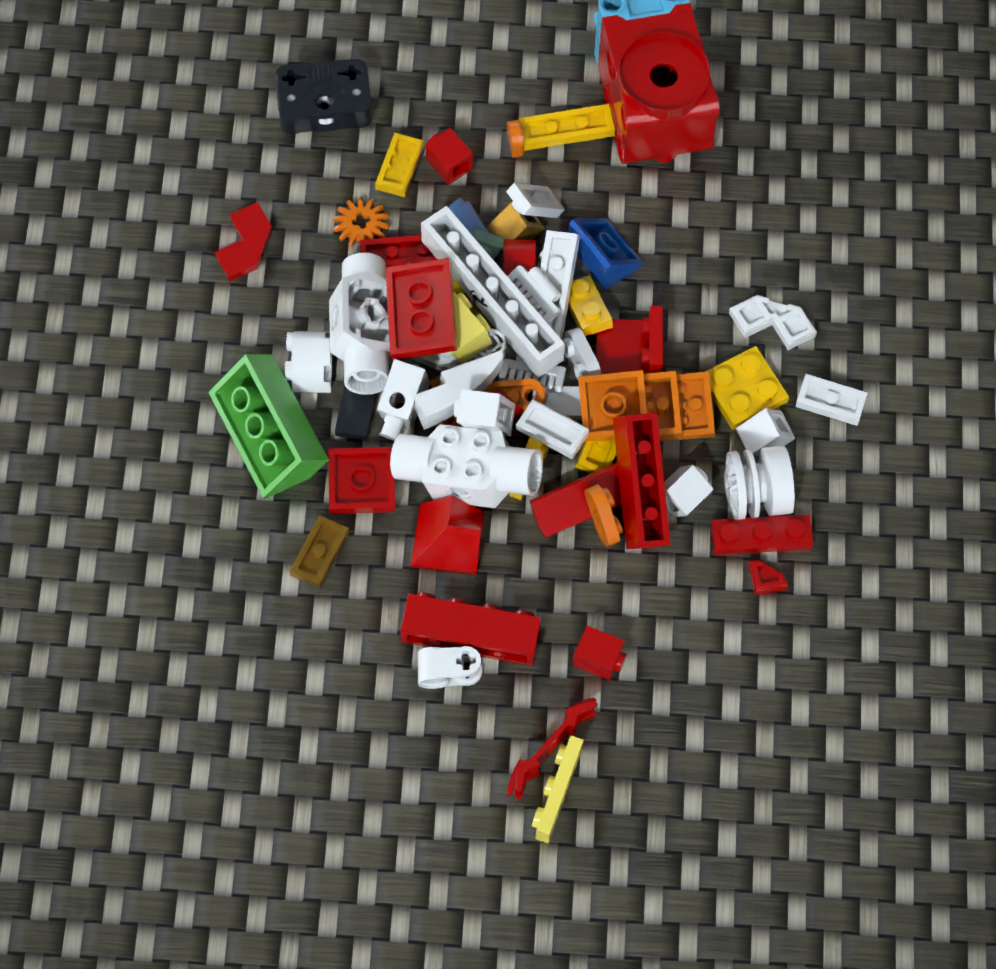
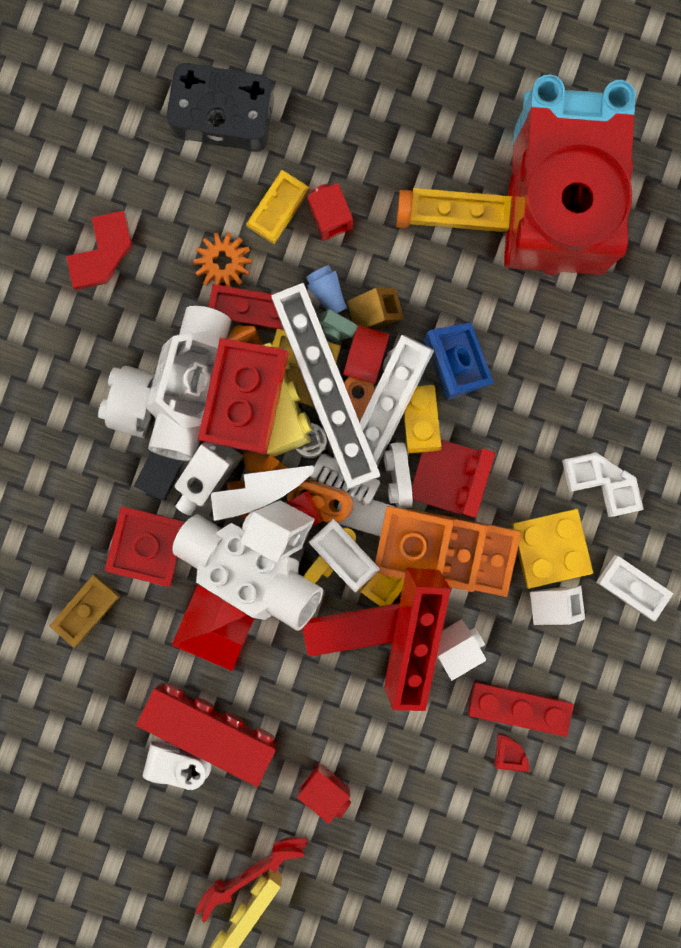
camera: 15 degrees right, 20 degrees up
bright green slope [208,354,329,498] -> none
white plate [506,183,565,218] -> none
white piece [507,265,561,324] -> none
orange plate [584,484,623,547] -> none
white wheel [724,445,795,520] -> none

